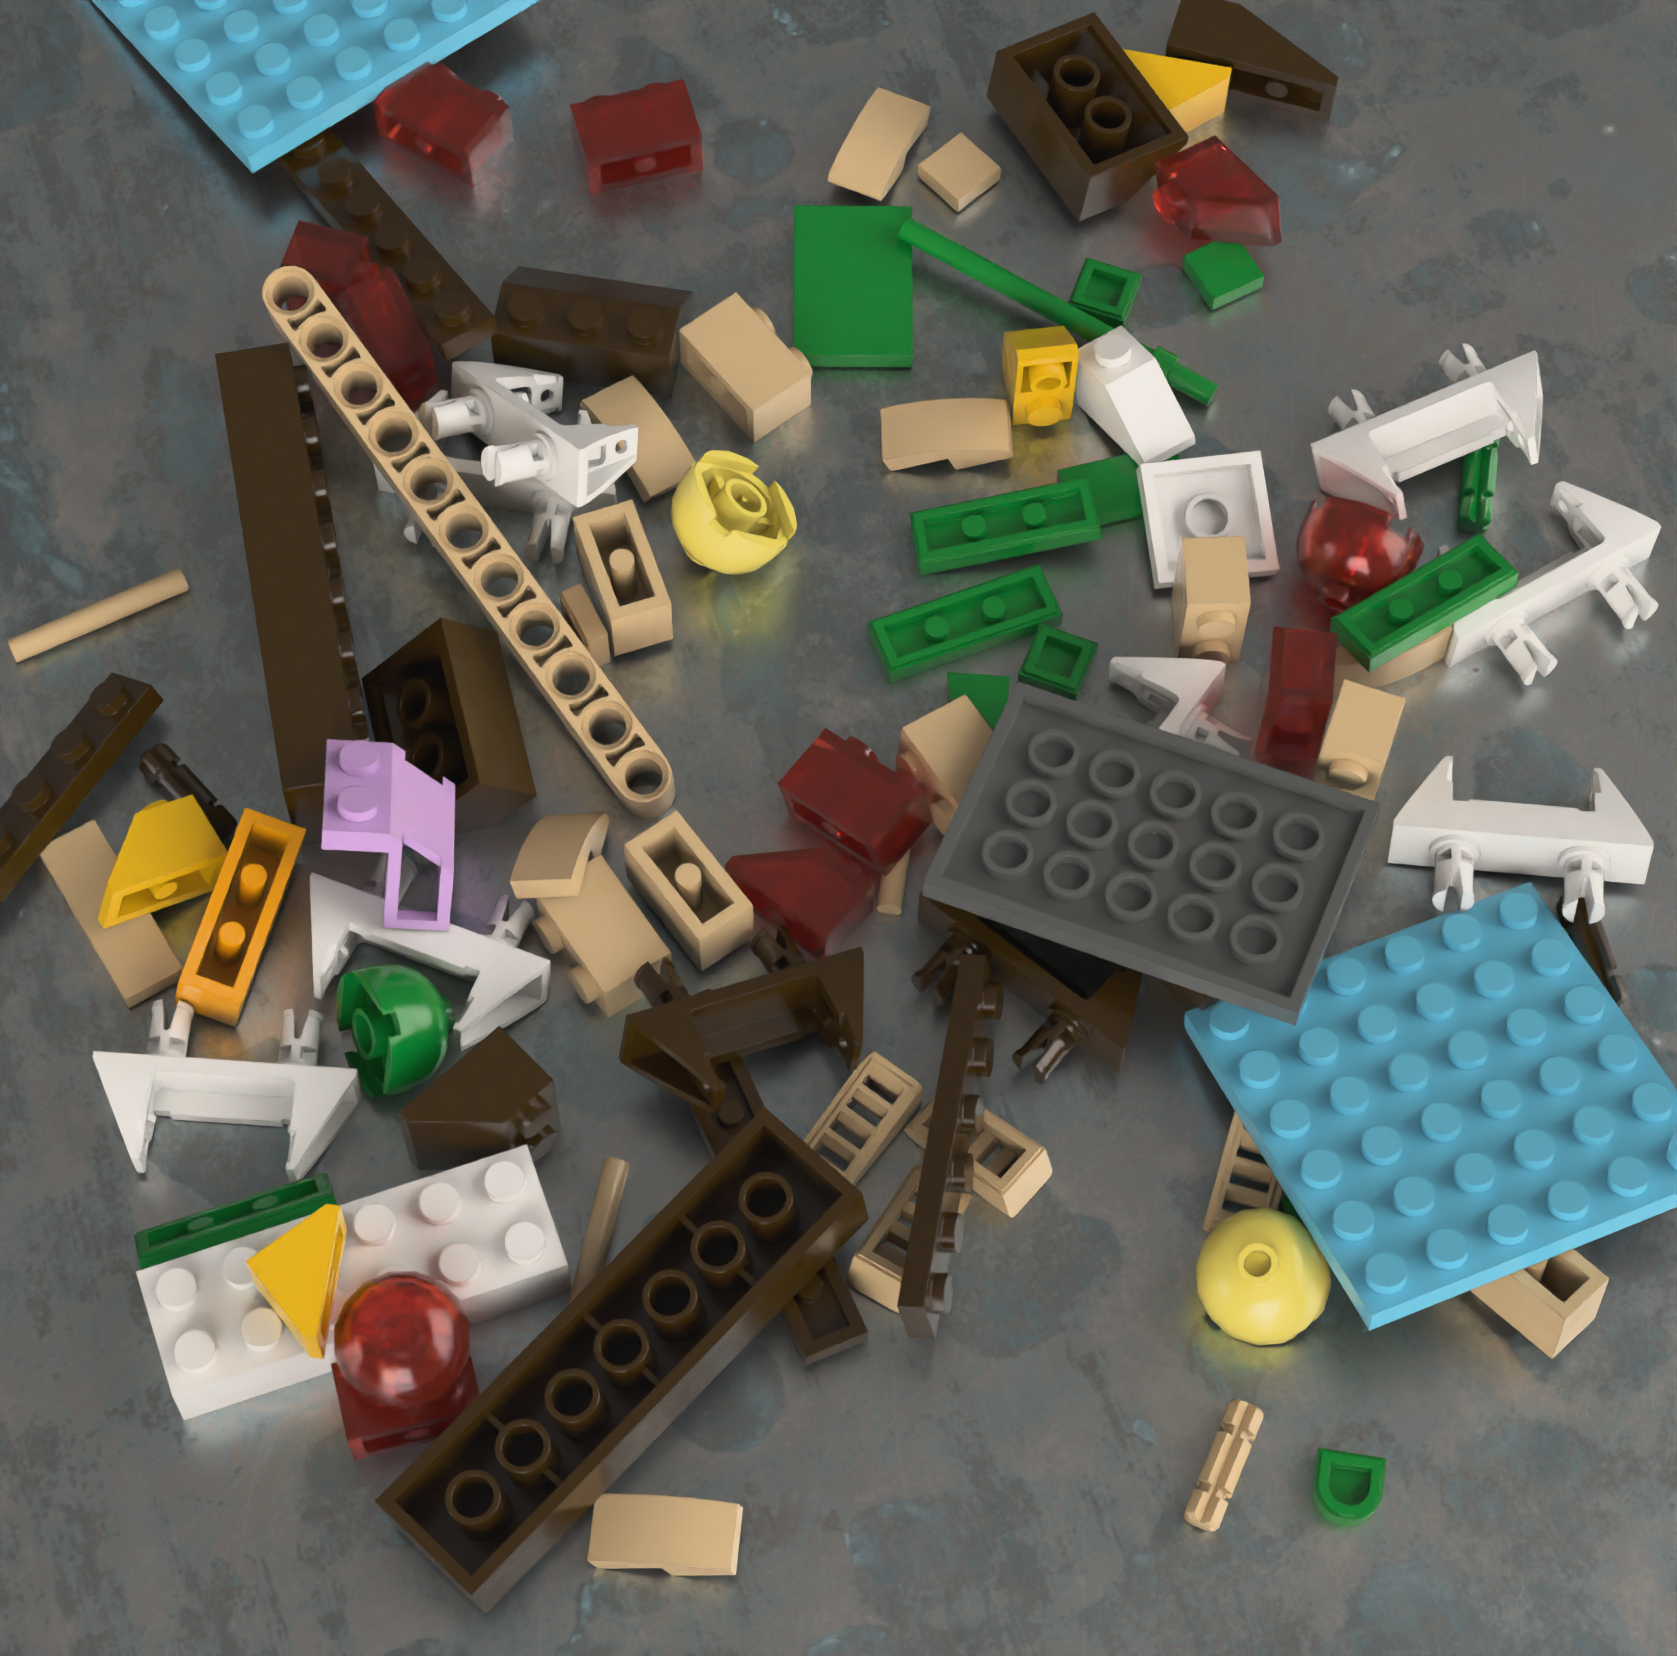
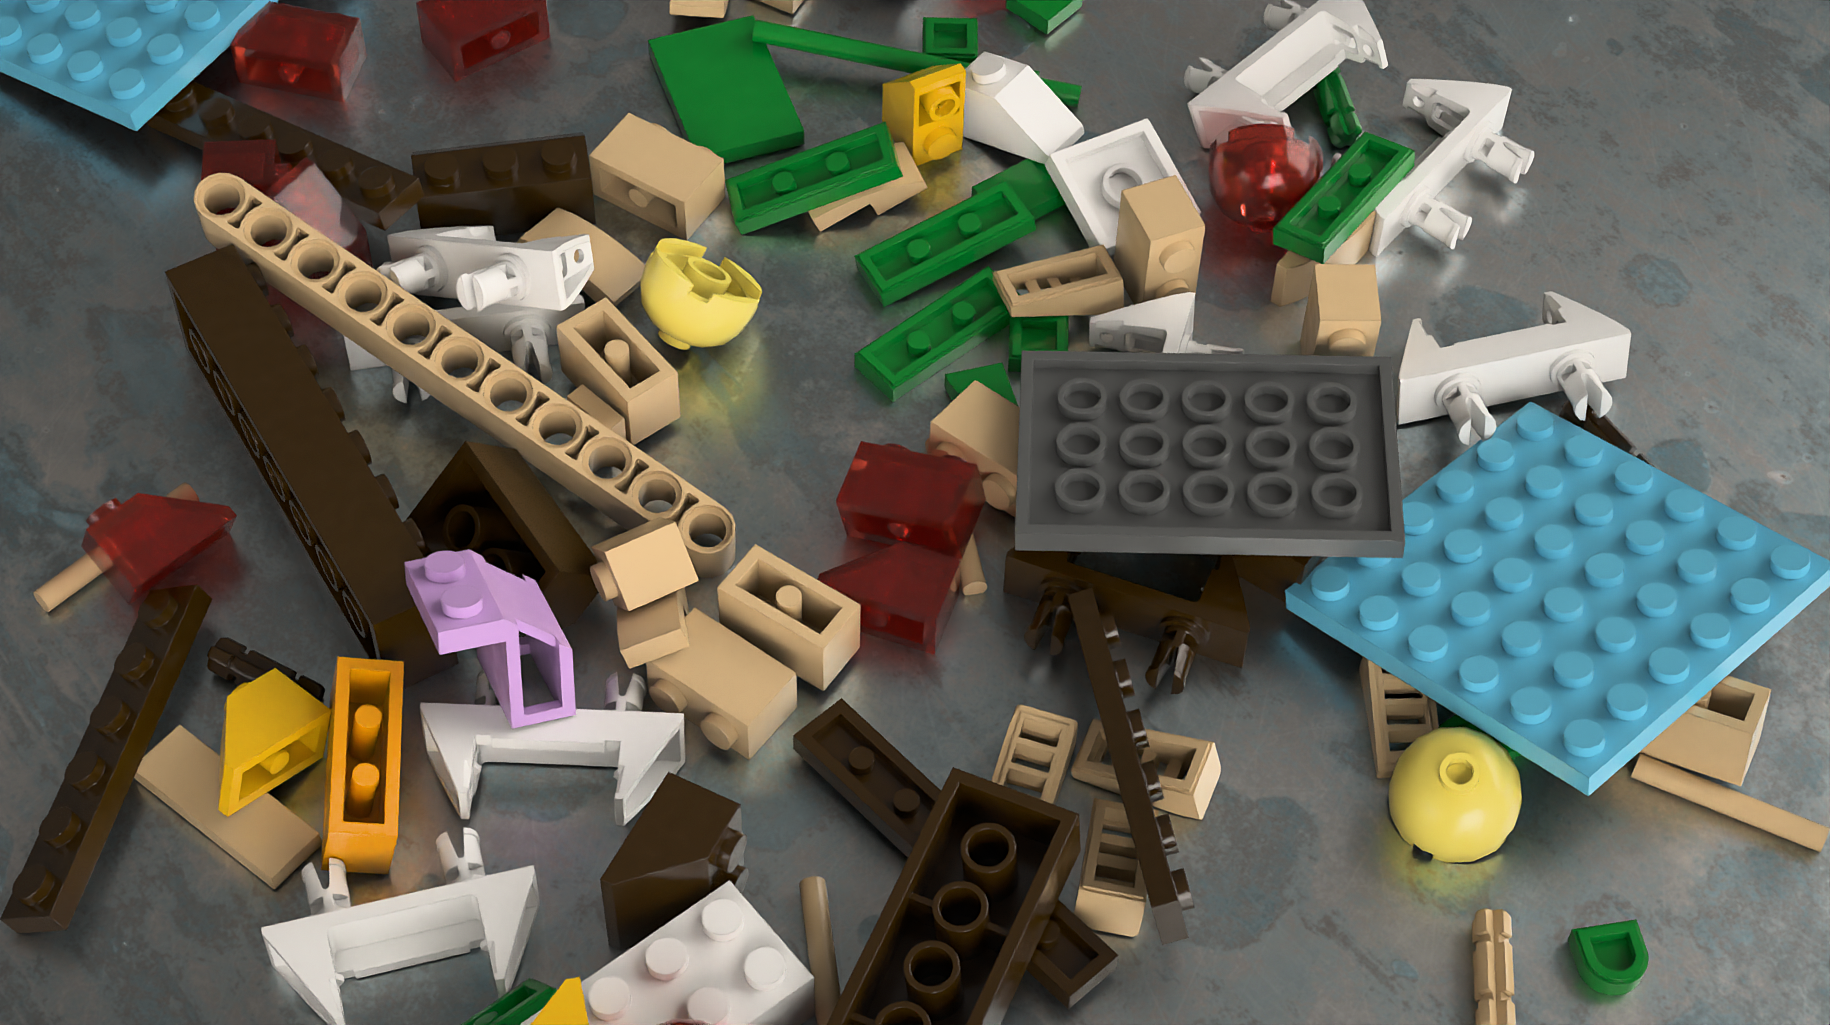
camera: 20 degrees left, 10 degrees down
green cylinder [336,964,456,1097] -> none
dark brown hose [619,924,864,1113] -> none
clear red brick [1255,626,1337,761] -> none
none -> clear red slope [81,493,237,605]
none -> tan brick [590,517,699,611]
none -> green tile [725,122,903,235]
none -> tan slope [992,245,1124,317]
none -> tan bar [1631,753,1830,852]

